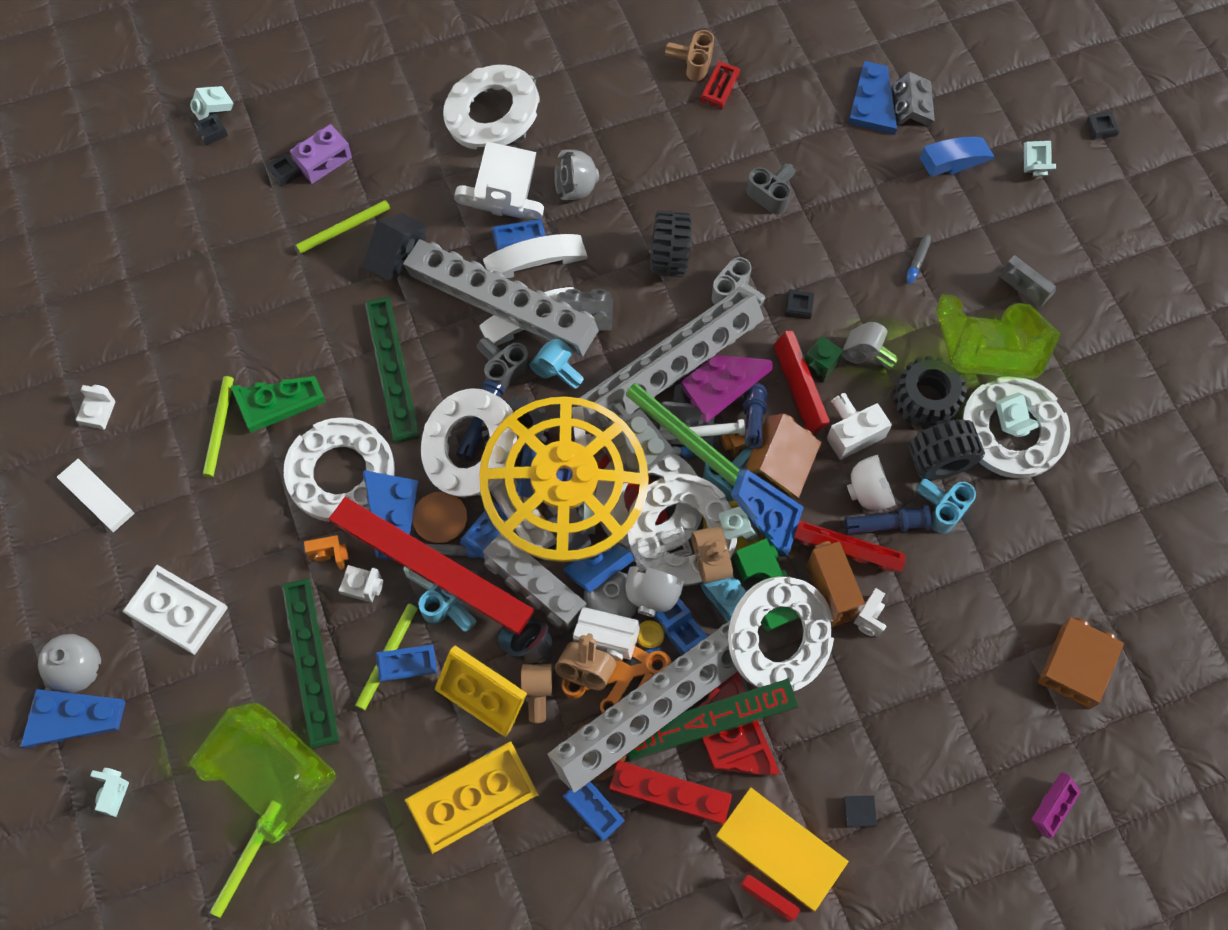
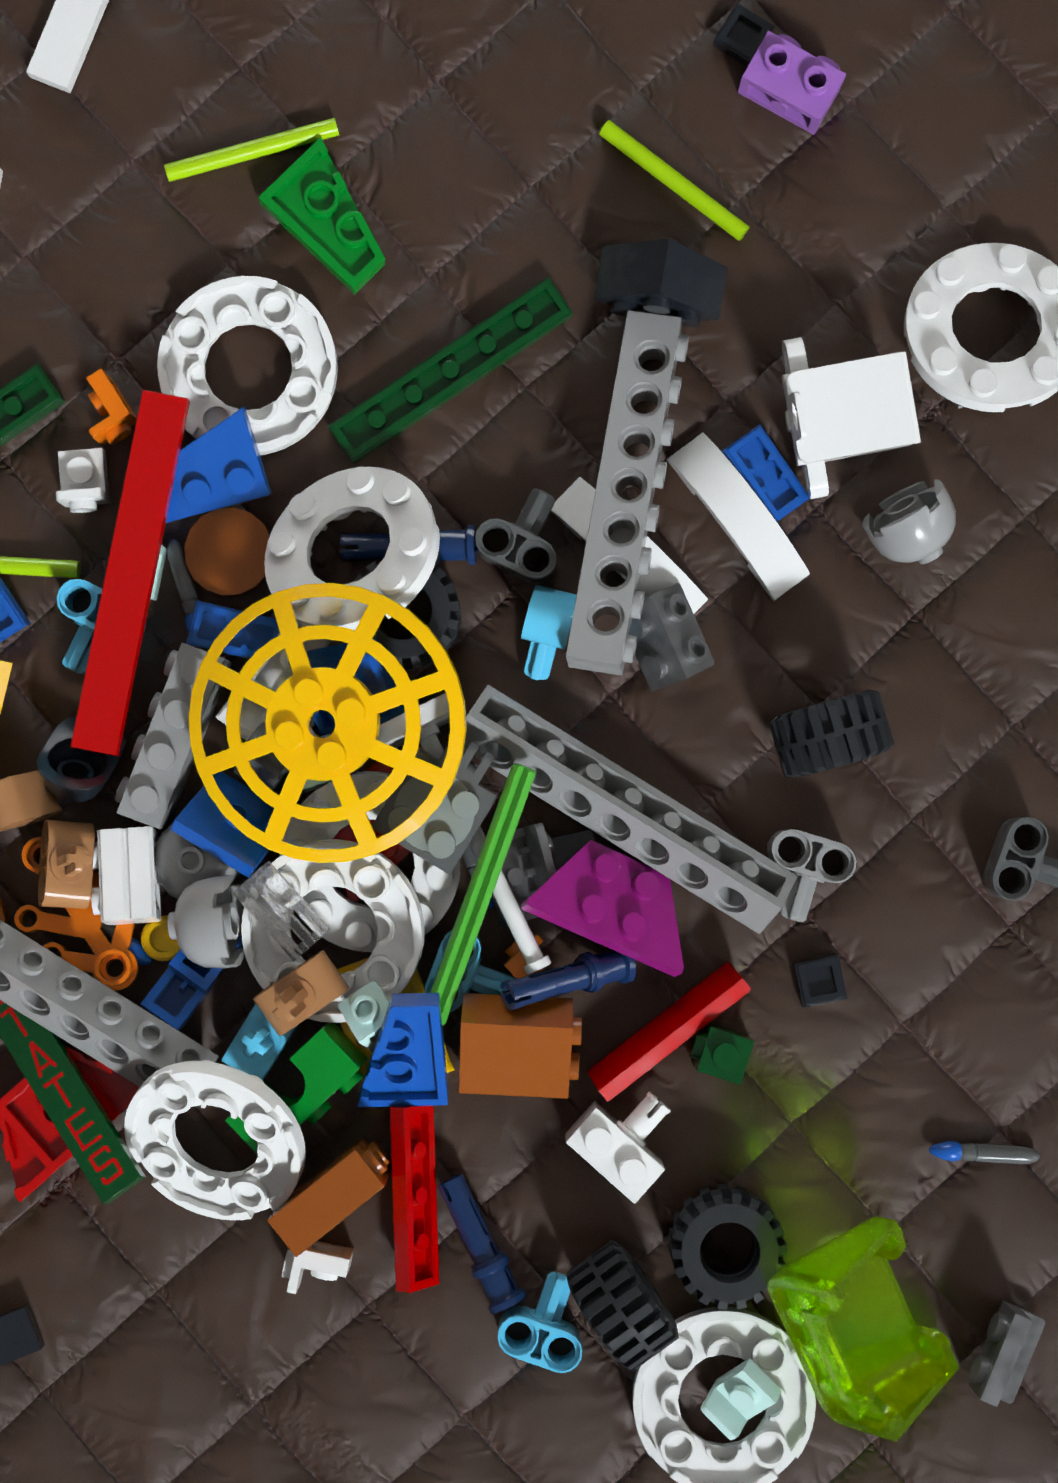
camera: 75 degrees right, 20 degrees up
light grey beam [842,322,898,369] -> none
white cylinder [847,455,895,511] -> none

